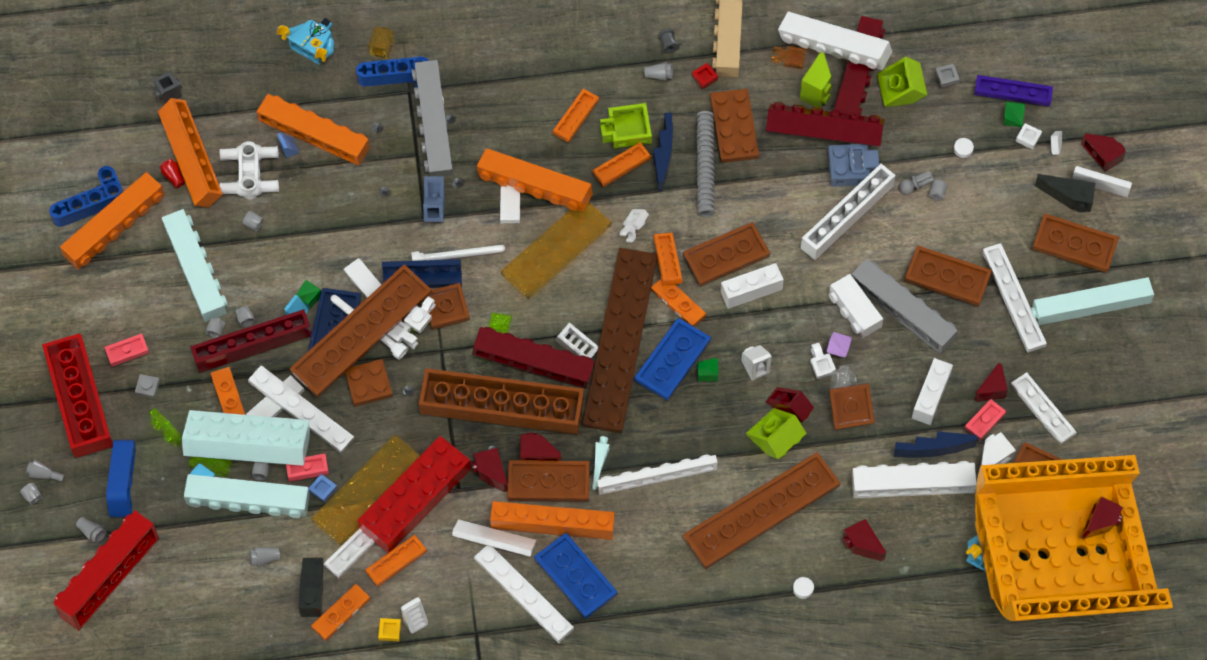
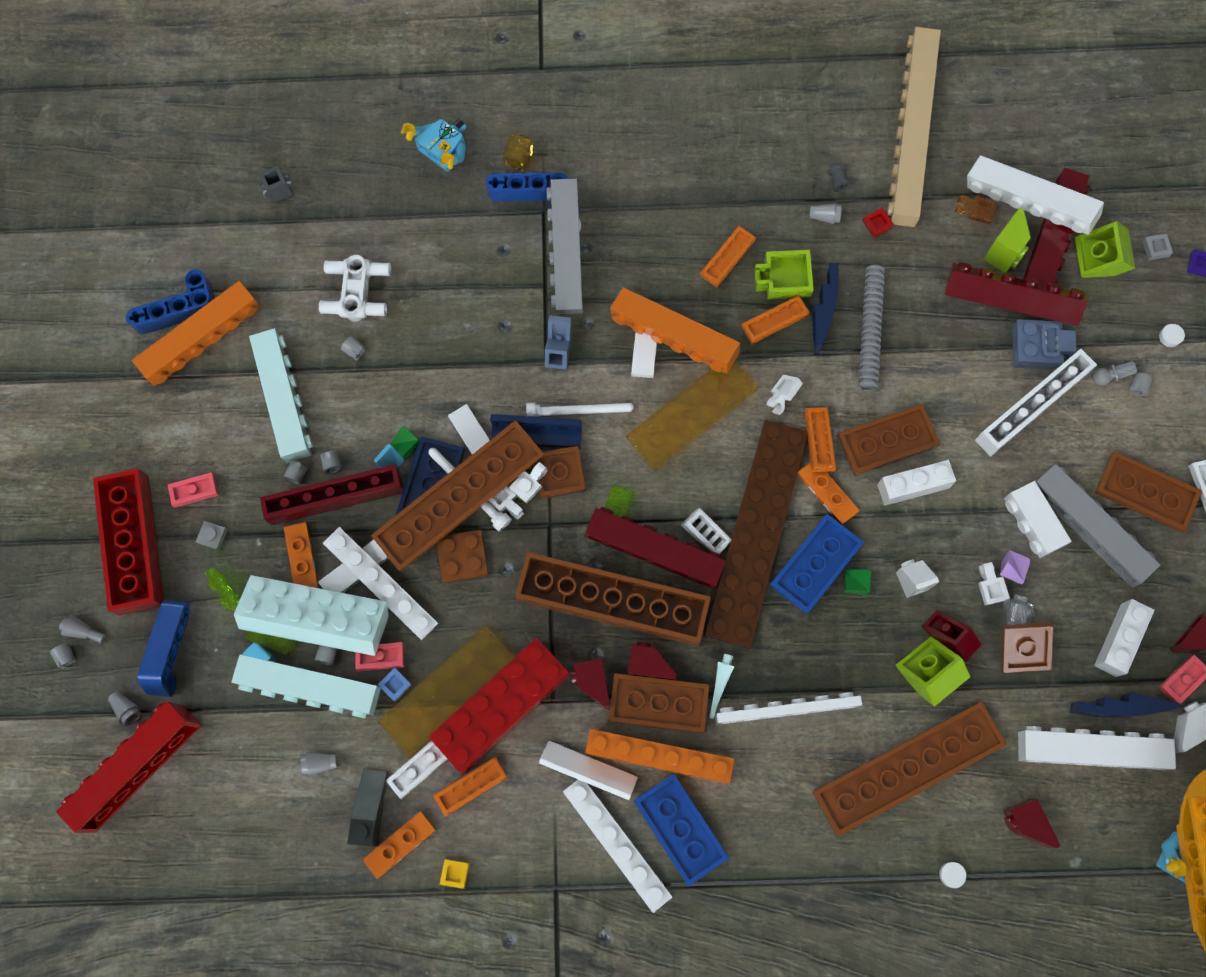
camera: 10 degrees right, 10 degrees up
orange brick [158,98,223,207] -> none
red cone [160,159,185,189] -> none
orange brick [256,94,370,166] -> none
medium blue slope [277,132,299,158] -> none
white slope [401,597,428,633] -> none
dark orange plate [710,89,759,163] -> none

